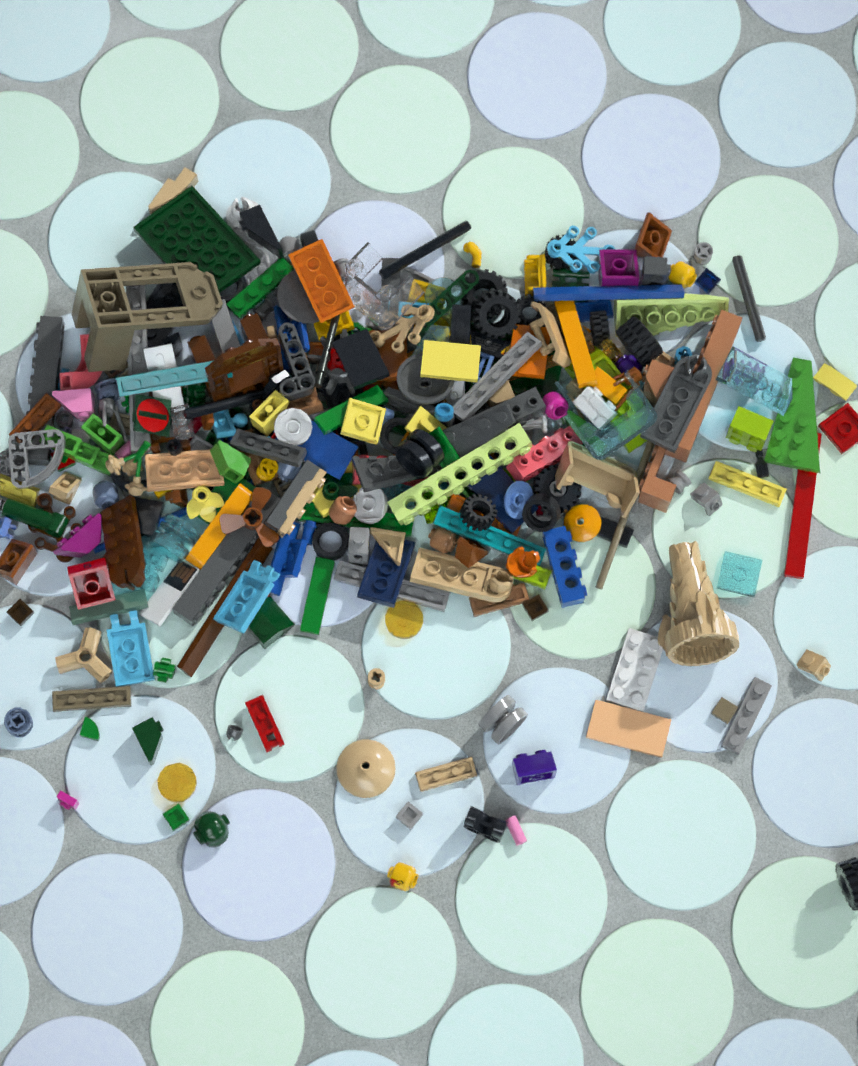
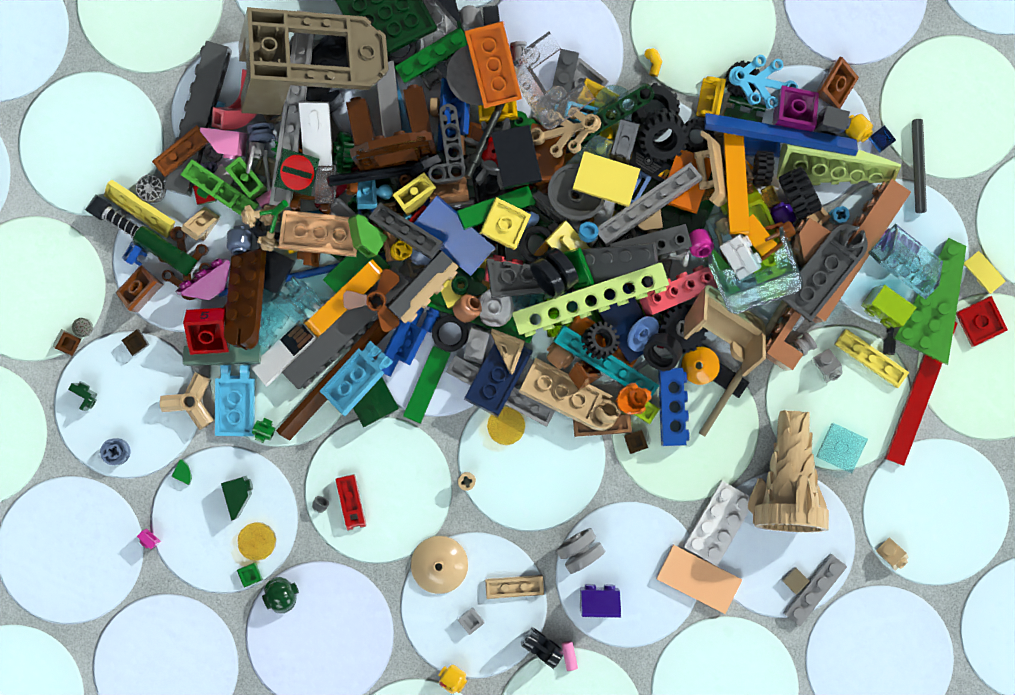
camera: 10 degrees right, 15 degrees up
light grey beam [8,429,65,489] -> none
dark tan tile [52,686,132,712] -> none
teal plate [116,360,233,397] -> none
black hinge [166,439,183,456] -> none
light yellow plate [187,486,224,523] -> none
white tile [274,408,313,446] -> none
black axle [379,221,471,279] -> none
light grey wheel [693,242,713,265] -> none

